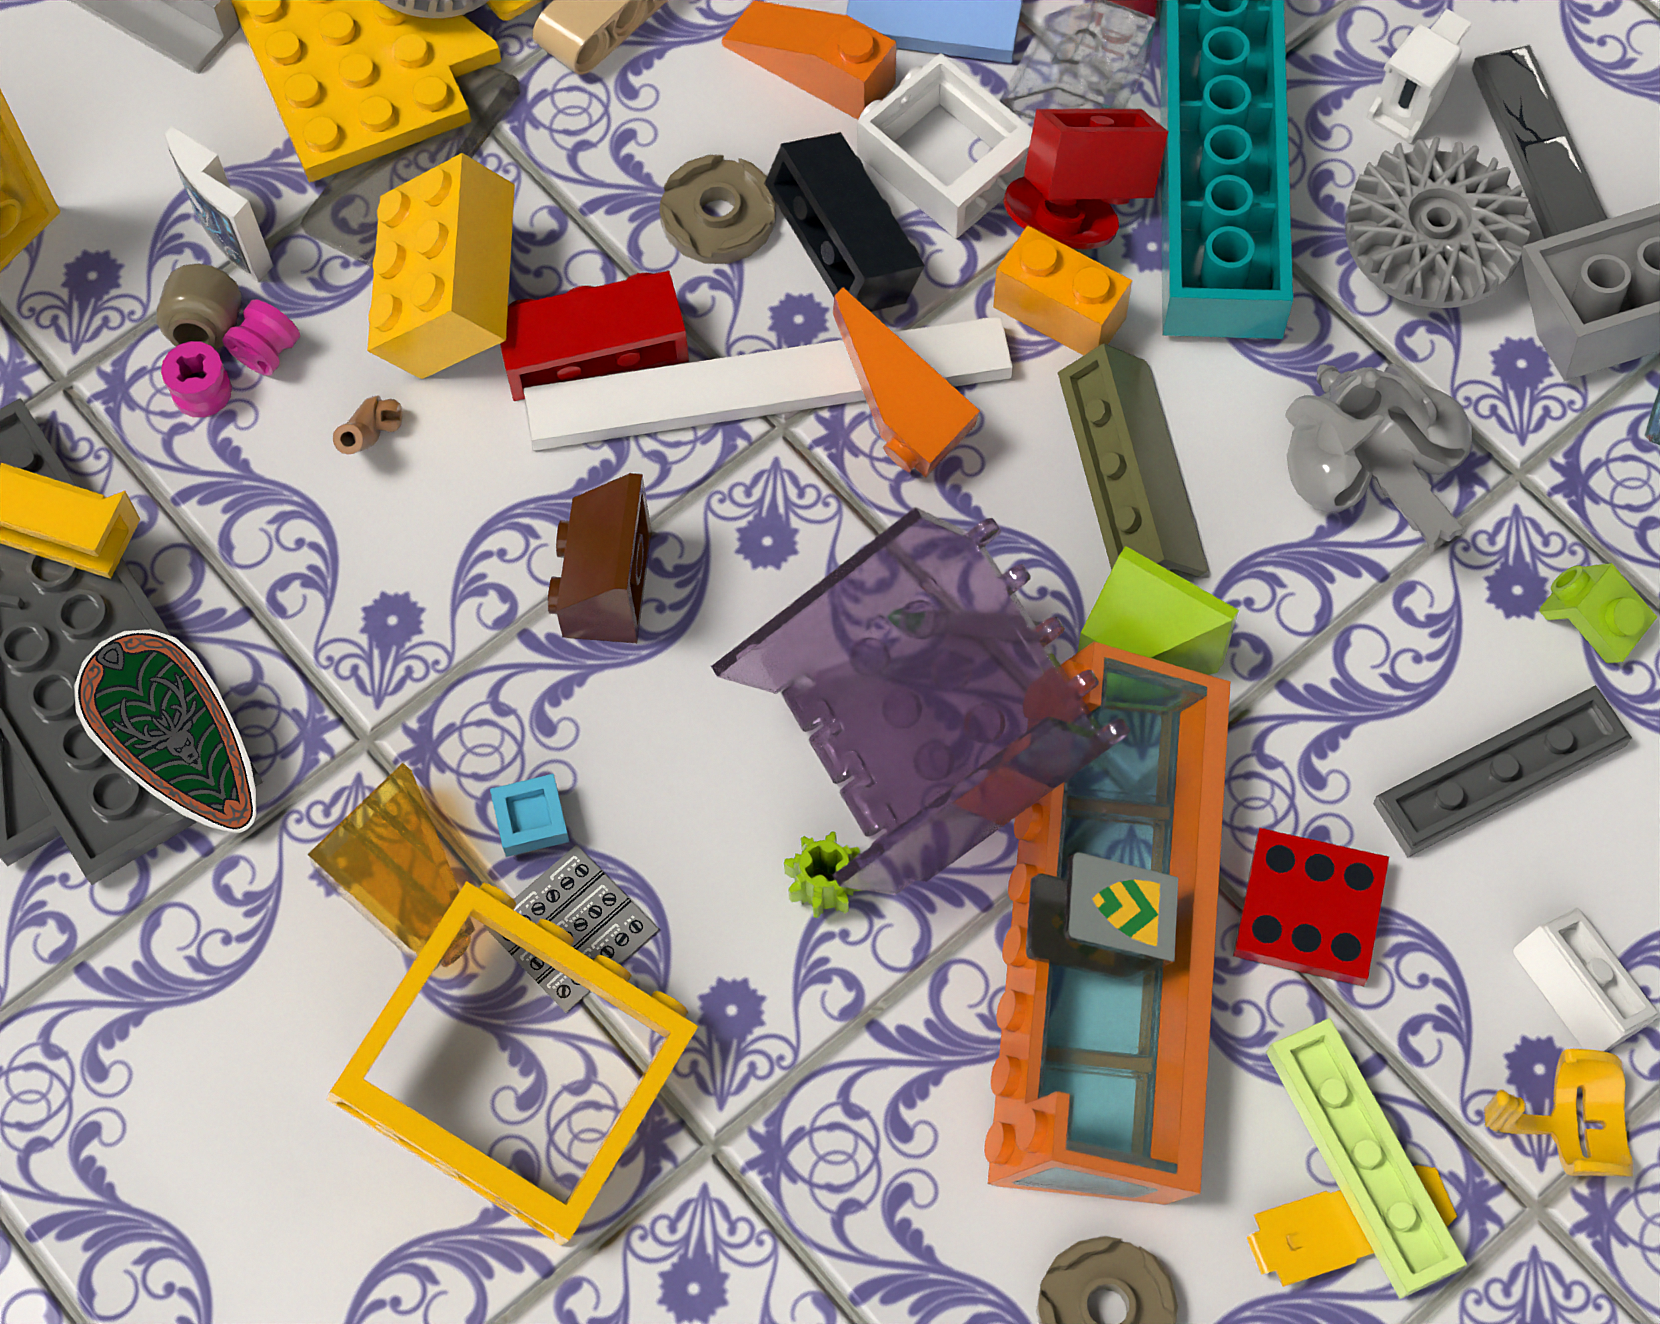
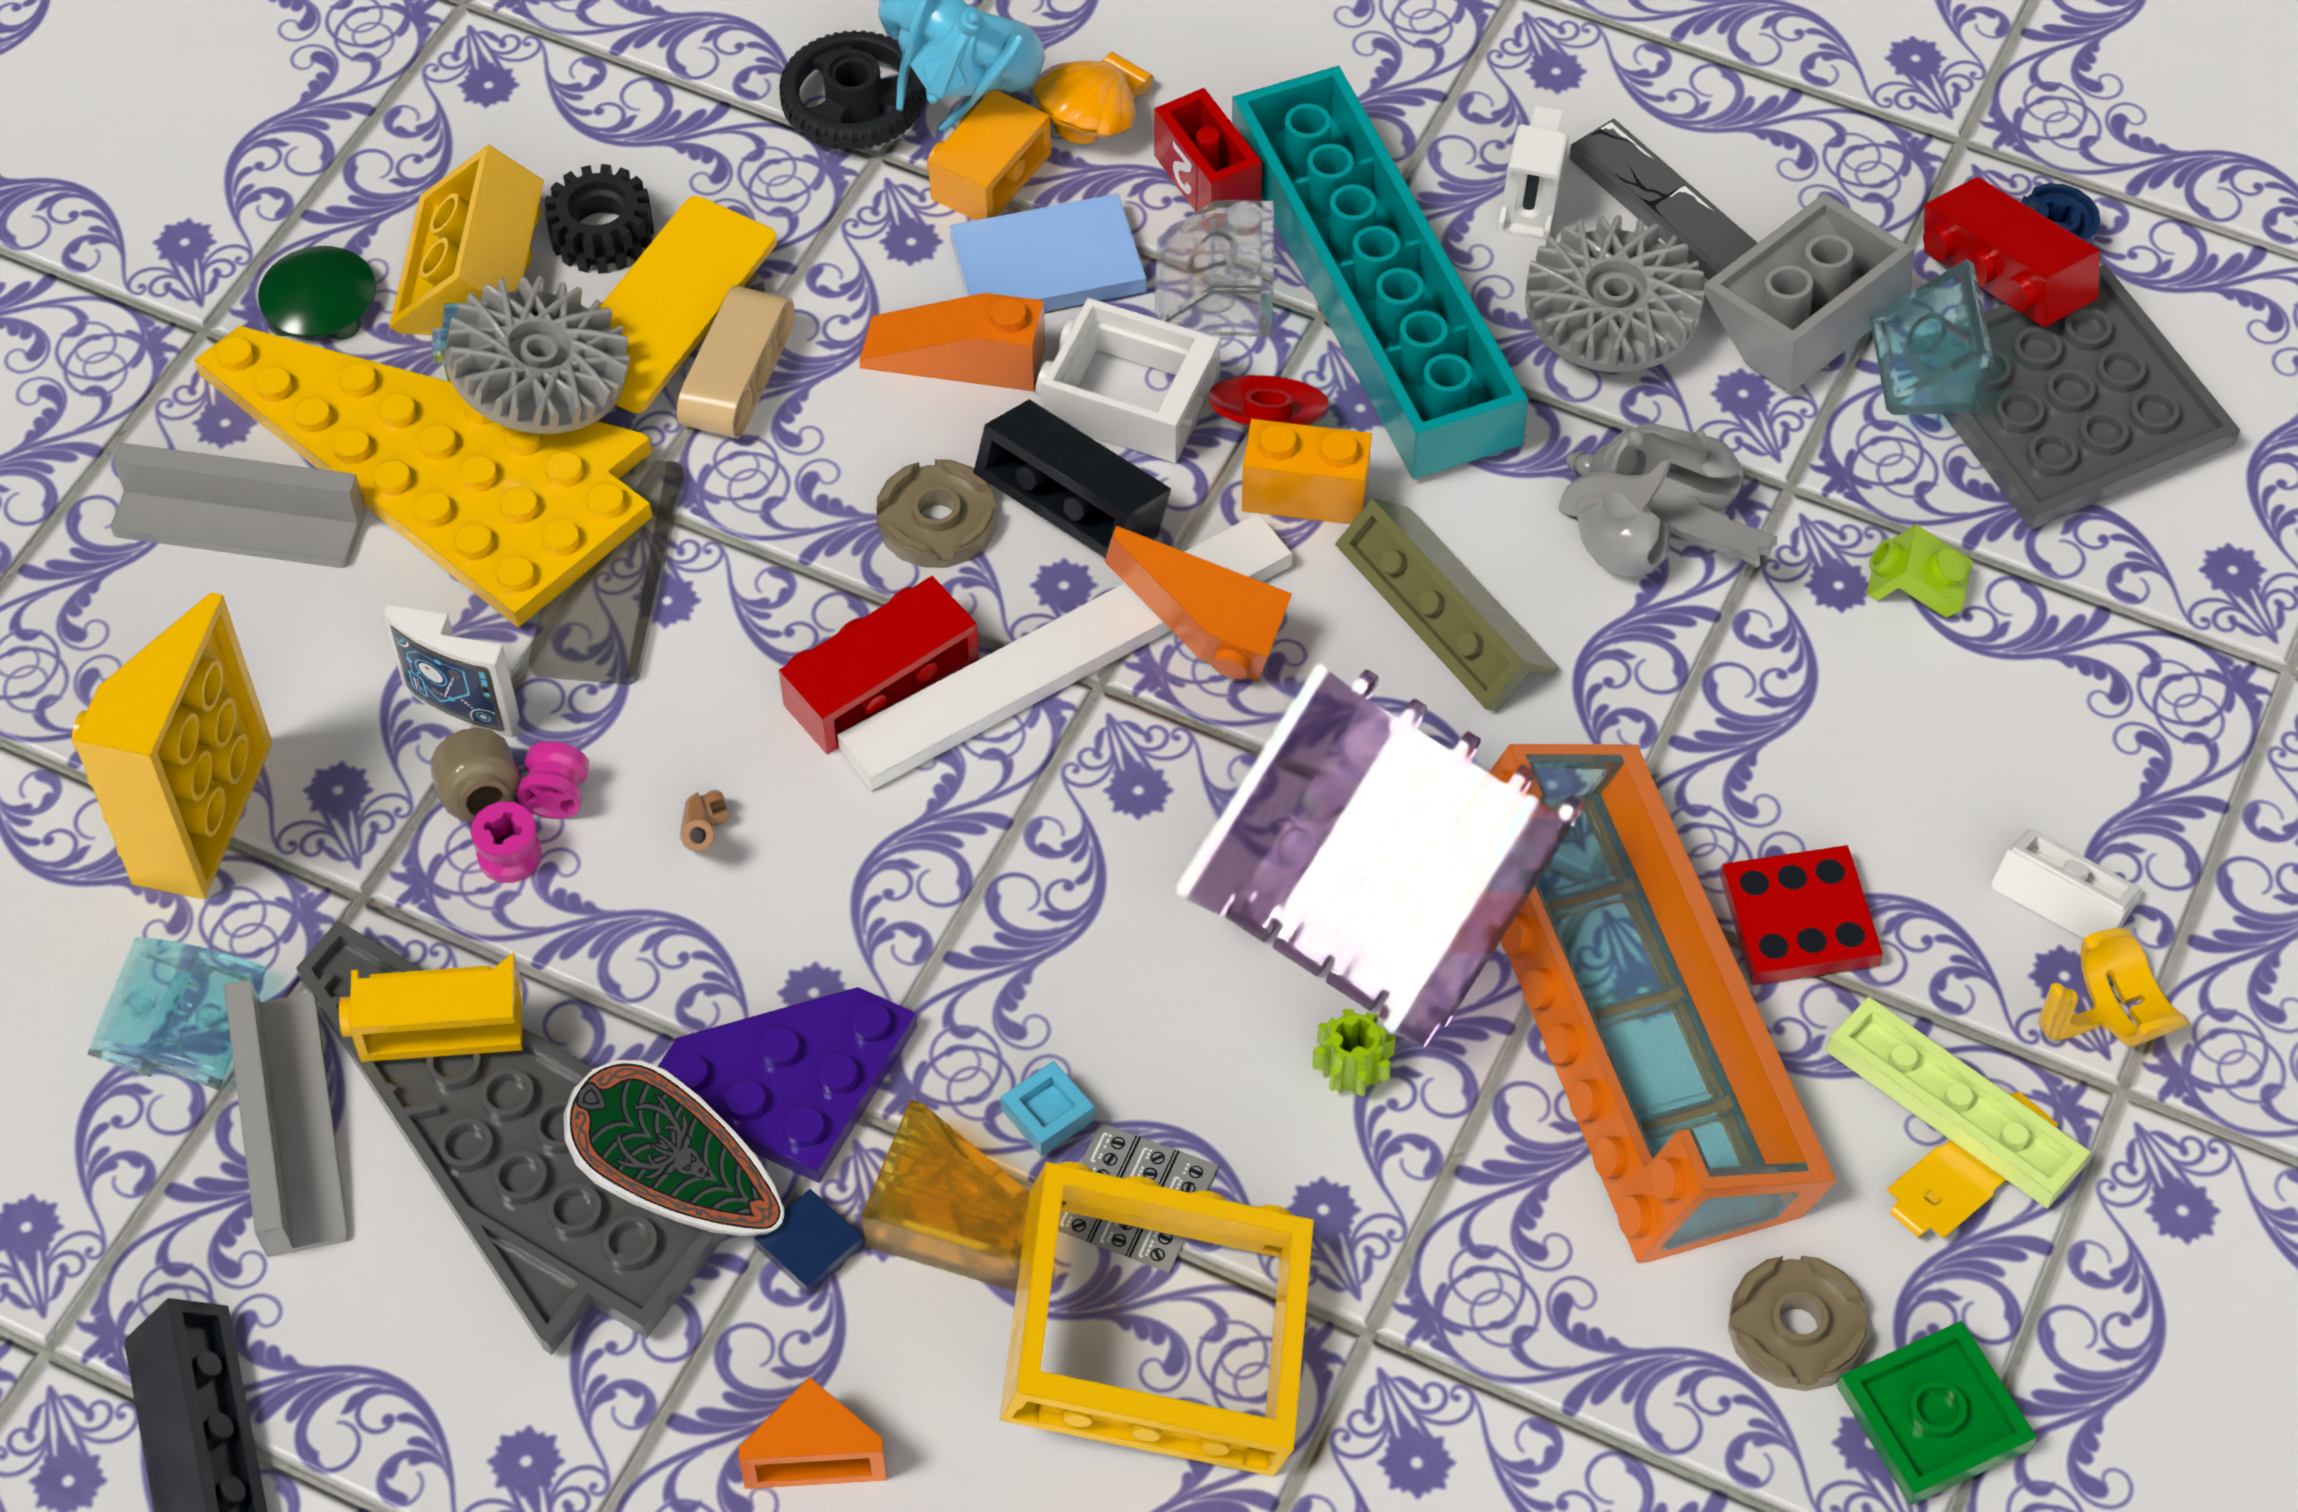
camera: 25 degrees left, 10 degrees down
yellow brick [367,153,515,379] -> none
reddish brown slope [548,473,652,643] -> none
red brick [1024,108,1168,206] -> none
piece [1026,852,1178,982] -> none
lime slope [1077,546,1239,690] -> none
dark grey tile [1373,685,1632,858] -> none
none -> dark purple plate [657,987,917,1183]
none -> orange slope [739,1377,887,1489]
none -> dark blue piece [754,1189,864,1295]

